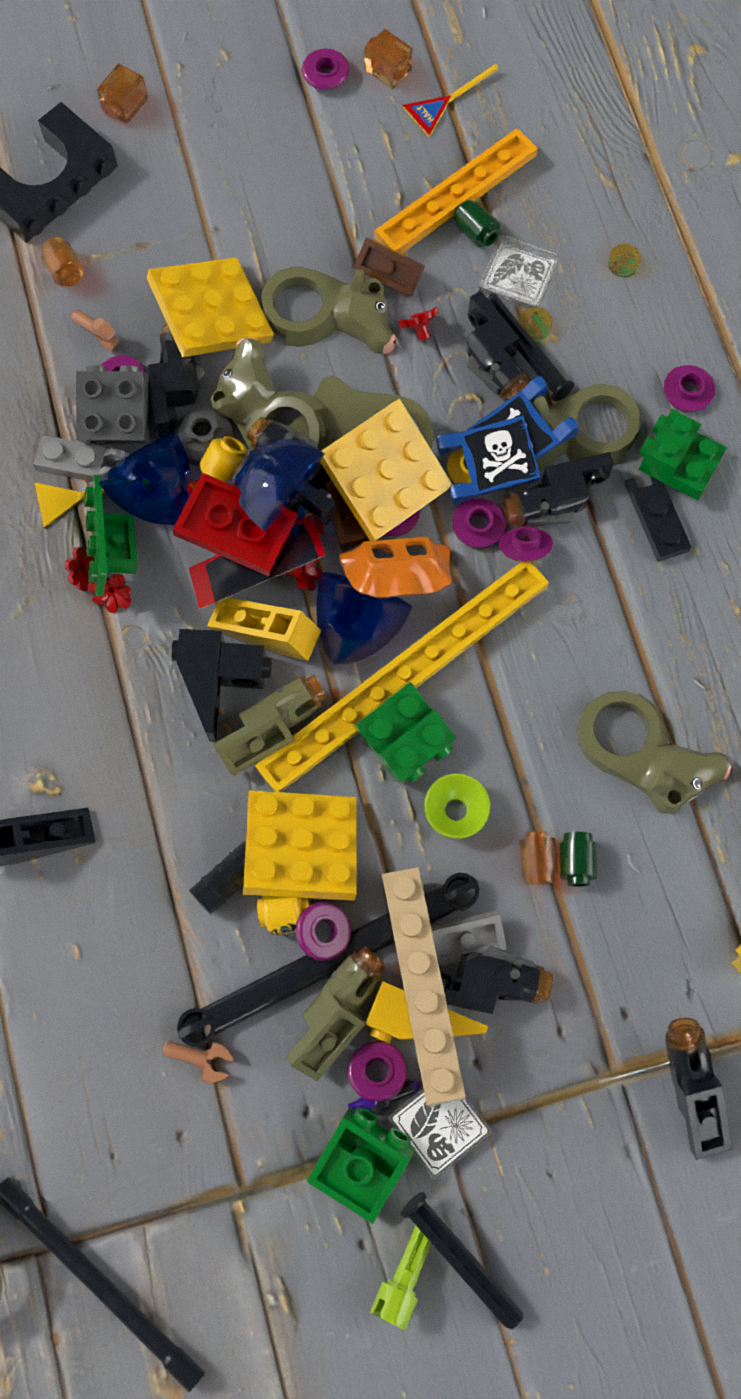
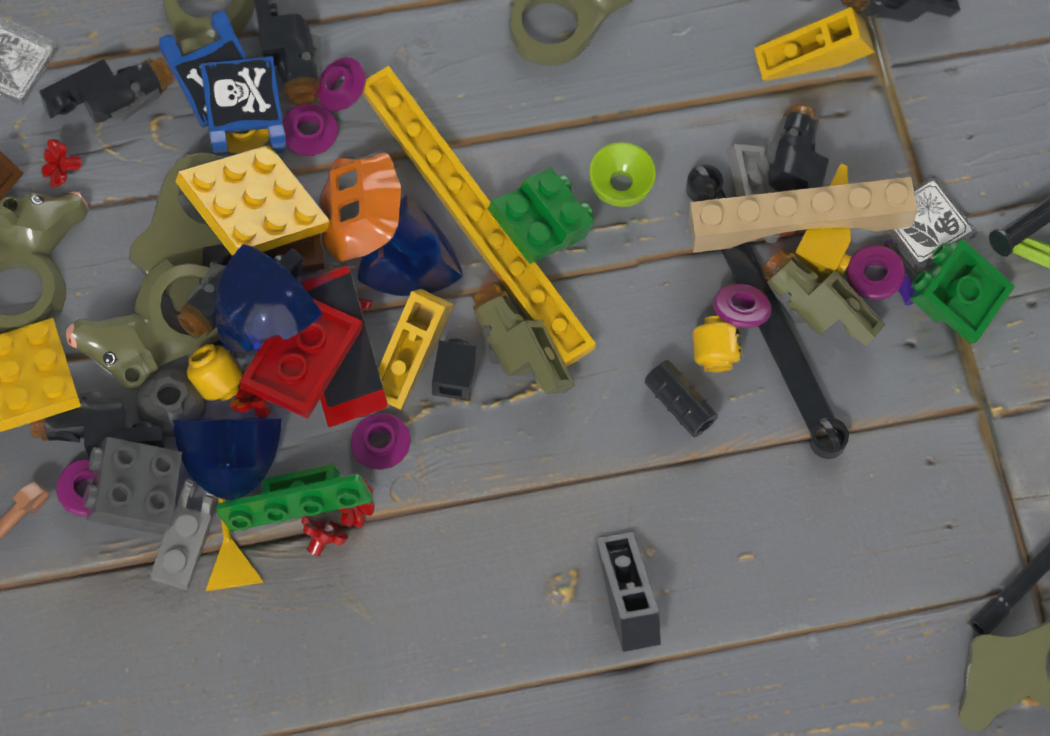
camera: 90 degrees left, 5 degrees down
nougat bar [163,1041,235,1083] -> none
black slope [171,629,225,742] -> none
yellow plate [243,790,357,901] -> none
black axle [487,293,574,401] -> none
clear yellow tile [519,307,552,341] -> none
clear orange brick [519,831,558,885] -> none
dark green brick [560,832,597,887] -> none
none -> magenta piece [350,413,411,470]
none -> yellow slope [754,7,874,81]

